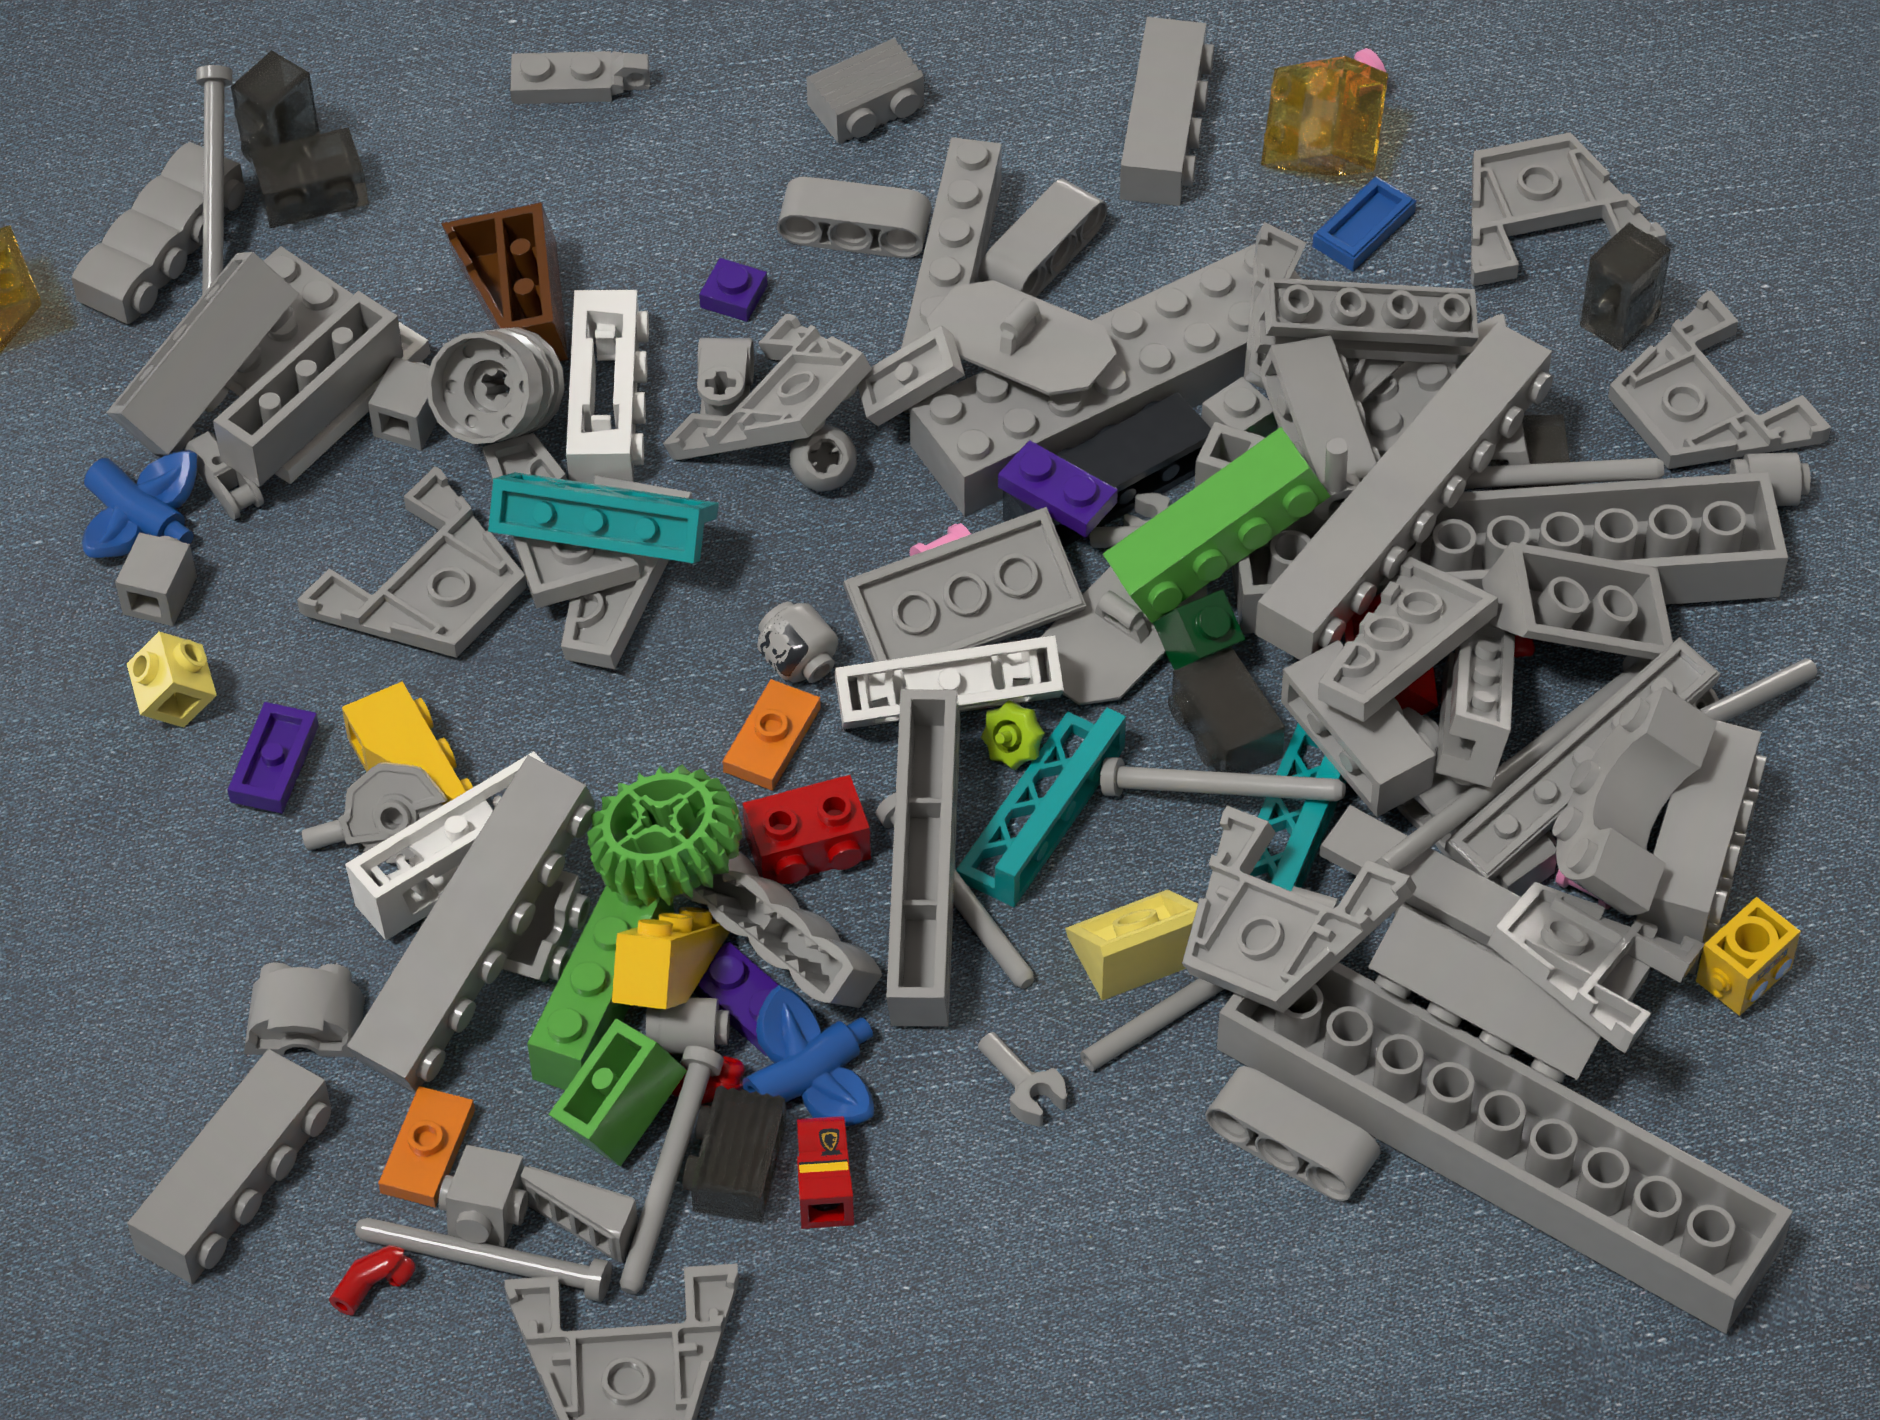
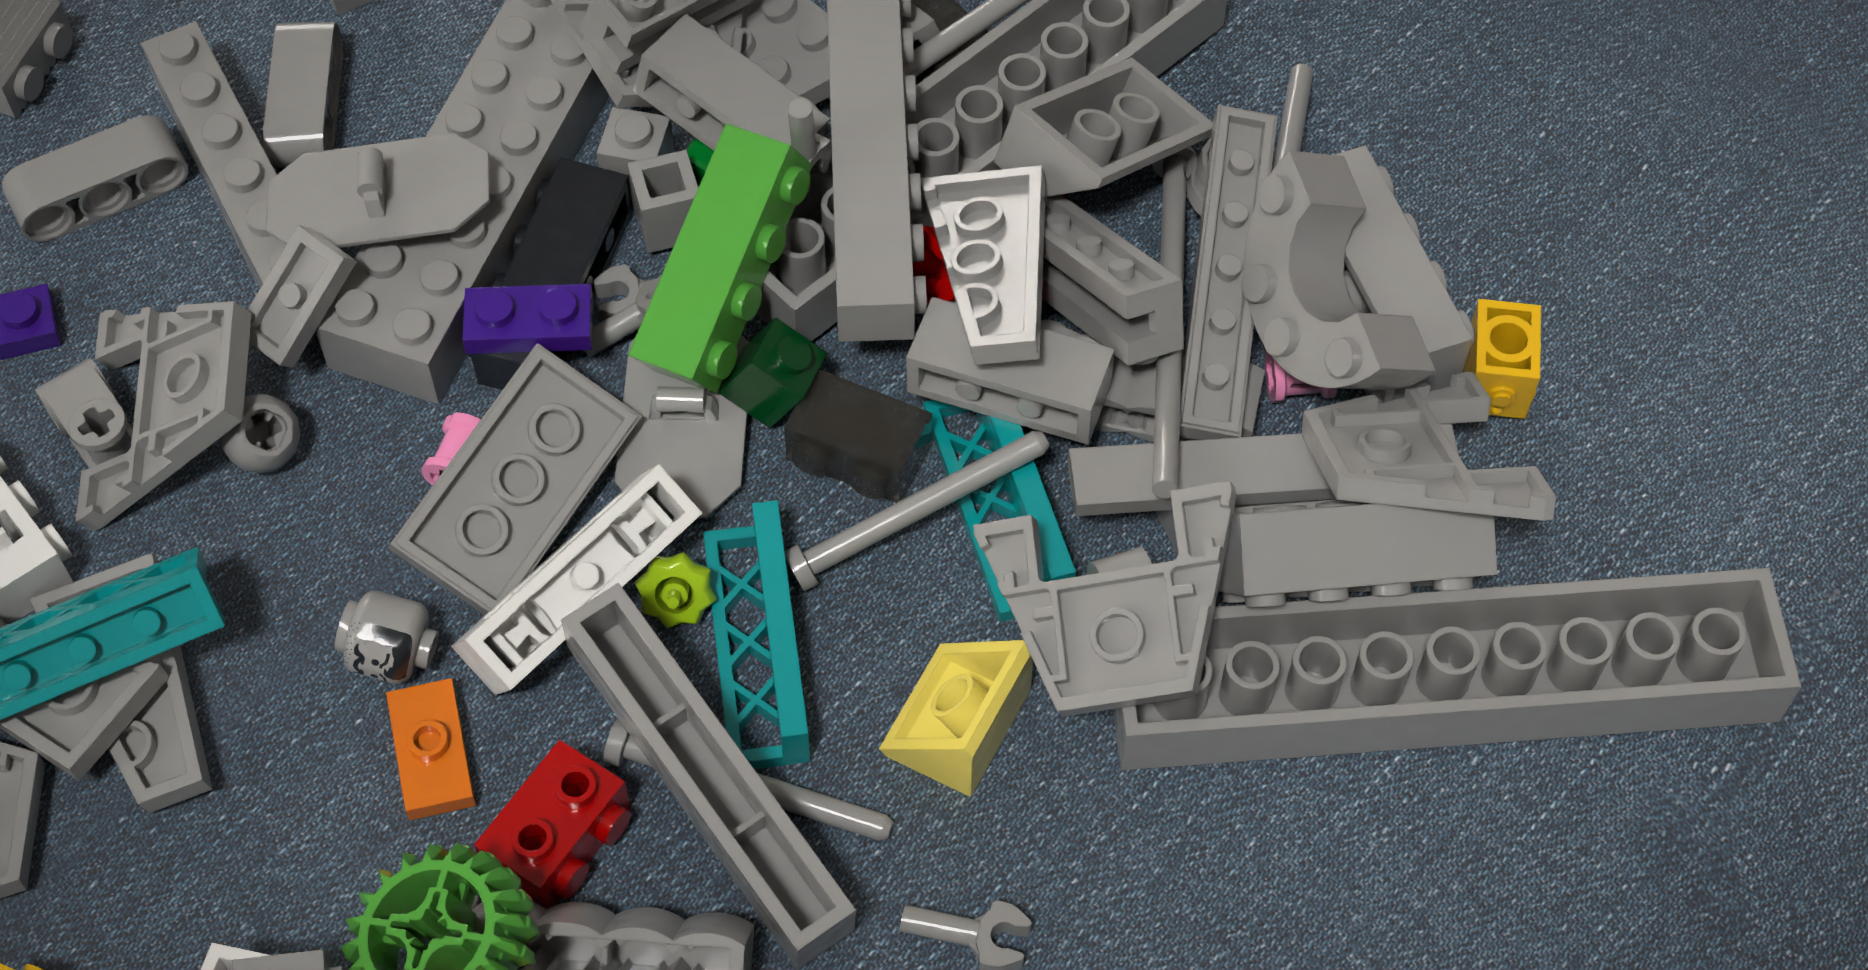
camera: 40 degrees left, 5 degrees up
light grey piece [1080,978,1224,1072] -> none
light grey beam [1205,1066,1381,1201] -> none

